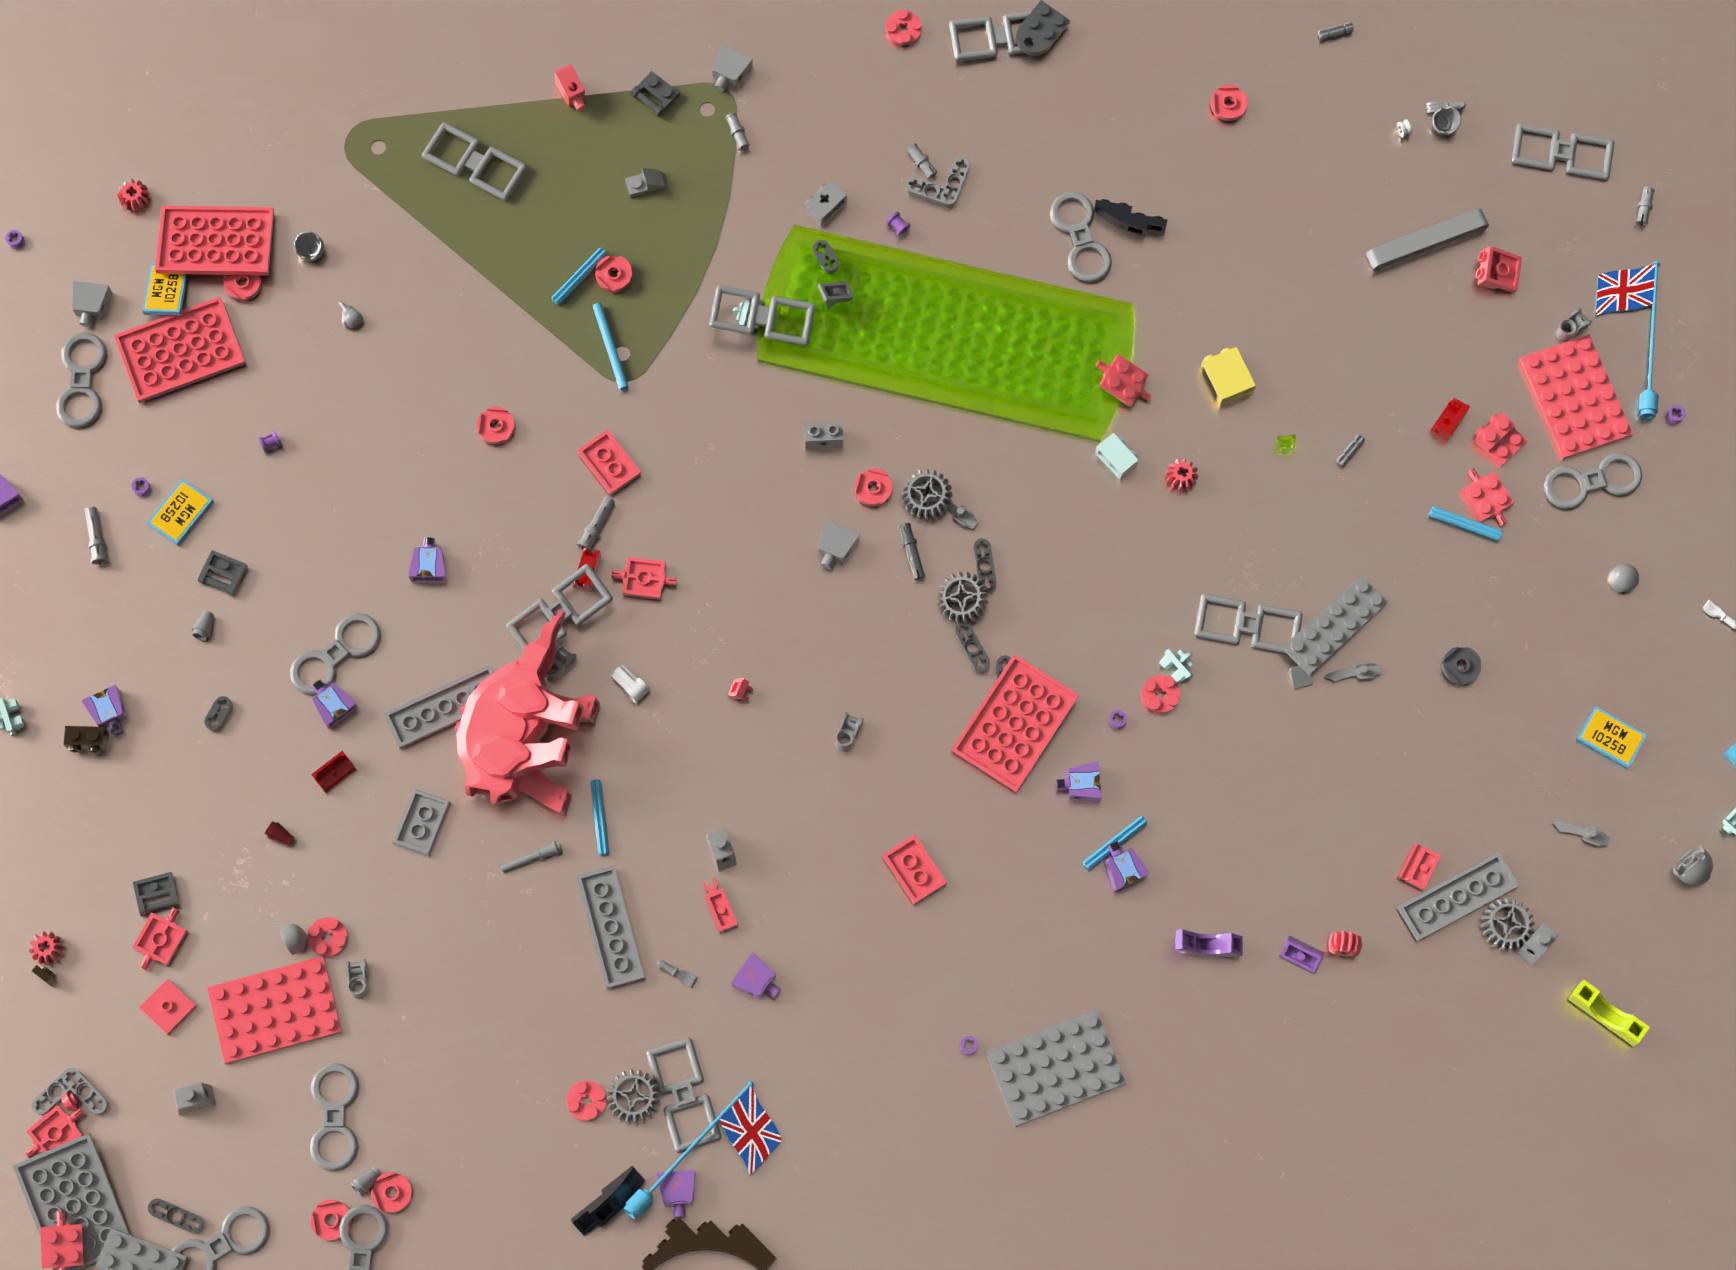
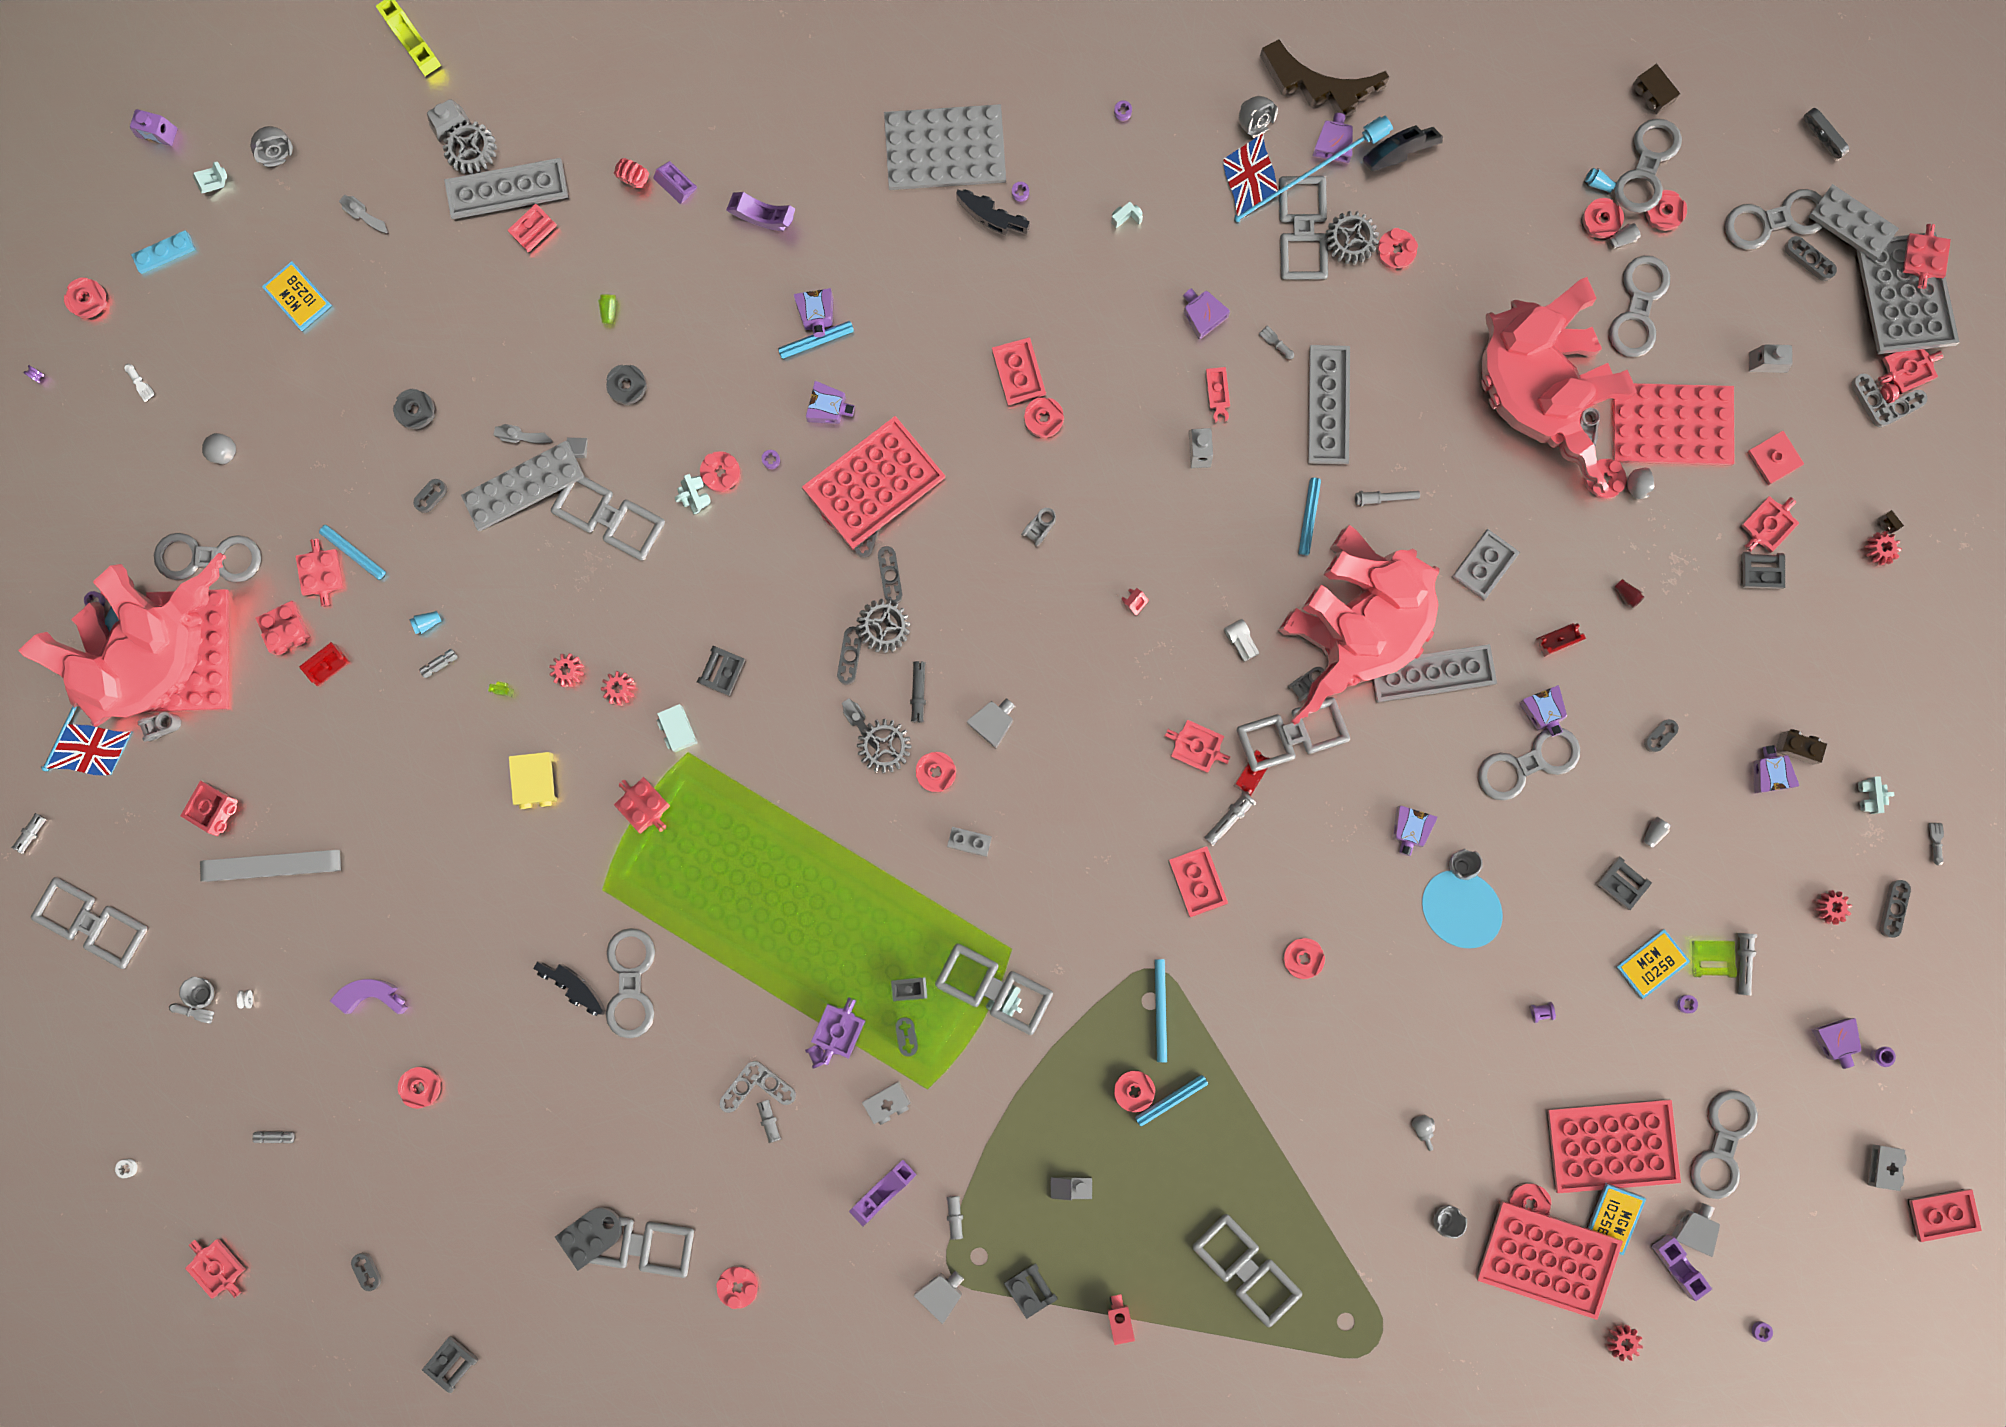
camera: 160 degrees left, 10 degrees up
none -> coral animal [18,553,226,727]
none -> medium lavender arch [330,979,408,1014]
none -> medium azure cone [409,611,442,634]
none -> dark grey beam [413,479,447,513]
none -> coral gear [549,653,584,687]
none -> clear neon green cone [598,294,618,324]
none -> dark grey plate [606,365,647,406]
none -> dark grey plate [697,646,745,696]
none -> medium lavender plate [811,997,866,1065]
none -> medium lavender arch [849,1160,916,1227]
none -> black slope [956,189,1030,235]
none -> coral plate [1024,398,1064,439]
none -> light aqua bracket [1111,202,1143,228]
none -> medium lavender bush [1114,100,1132,121]
none -> light grey cylinder [1239,96,1278,137]
none -> medium azure sticker [1422,870,1503,948]
none -> light grey hair [1449,849,1483,880]
none -> coral animal [1481,277,1637,493]
none -> medium azure cone [1585,167,1616,193]
none -> medium lavender arch [1651,1234,1712,1301]
none -> clear neon green plate [1692,941,1737,978]
none -> coral gear [1815,890,1852,925]

